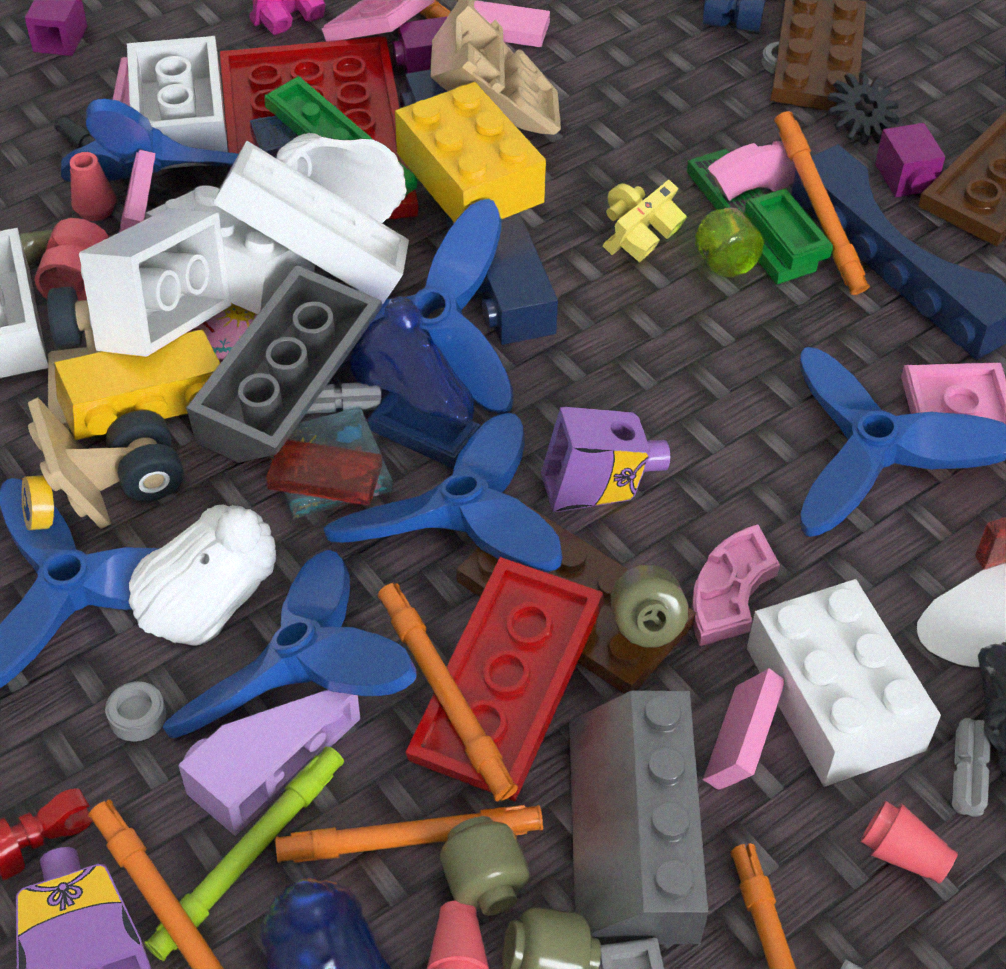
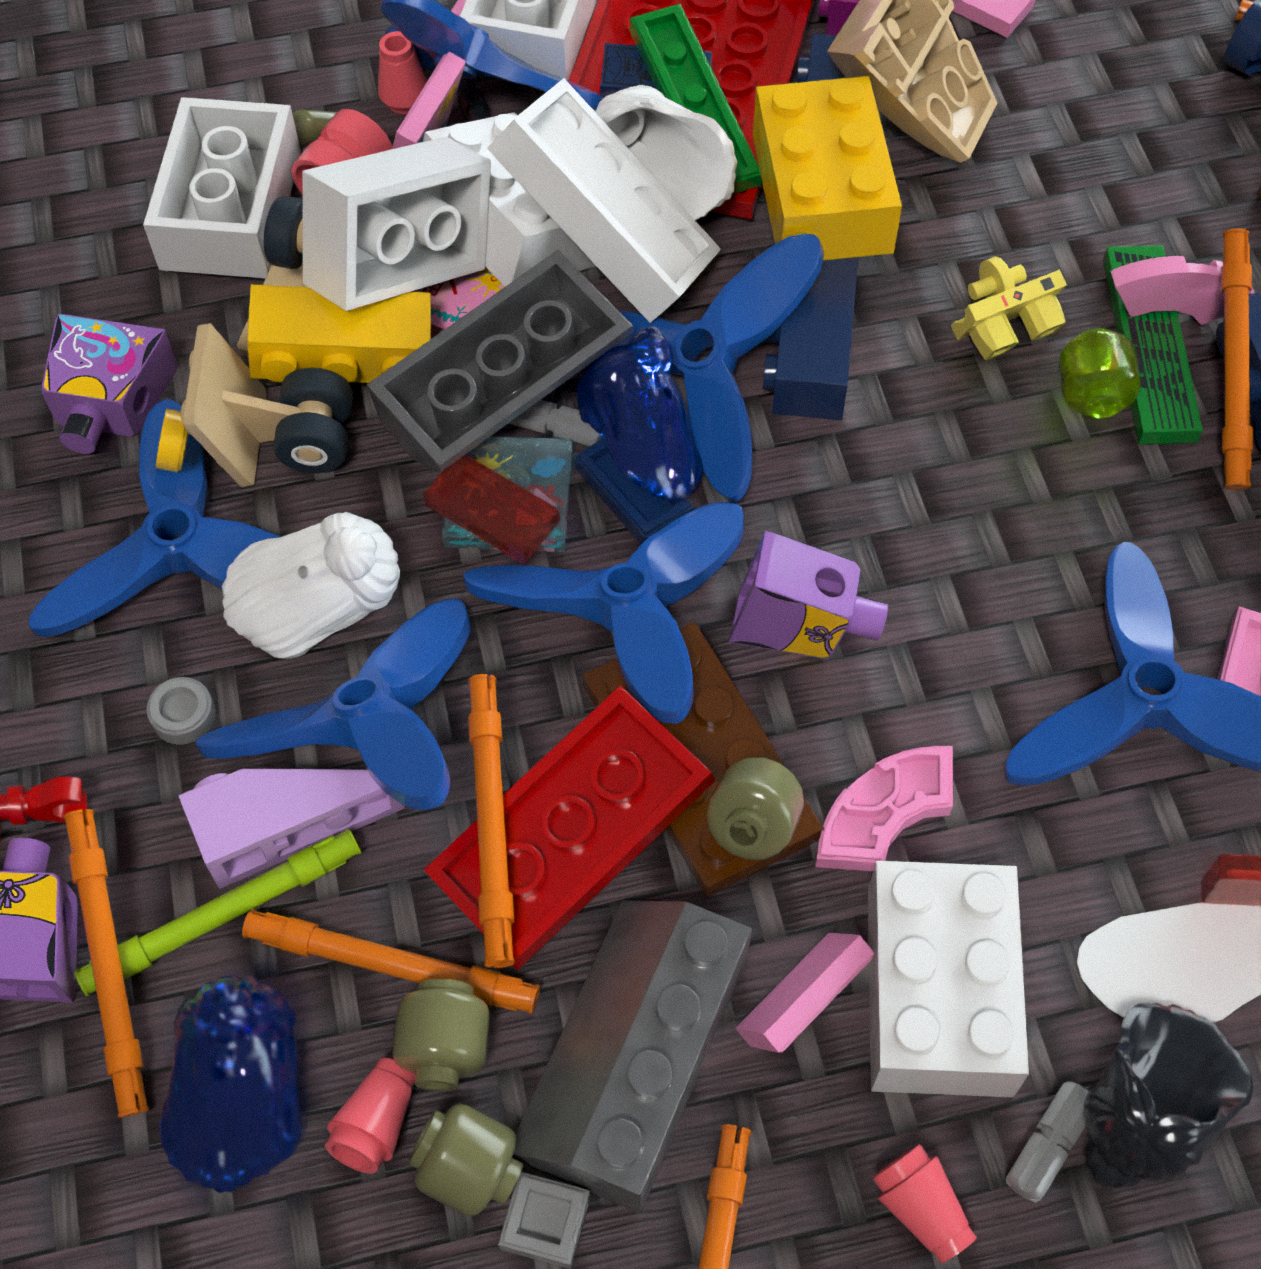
camera: 25 degrees right, 10 degrees up
green tile [744,188,833,270] -> none

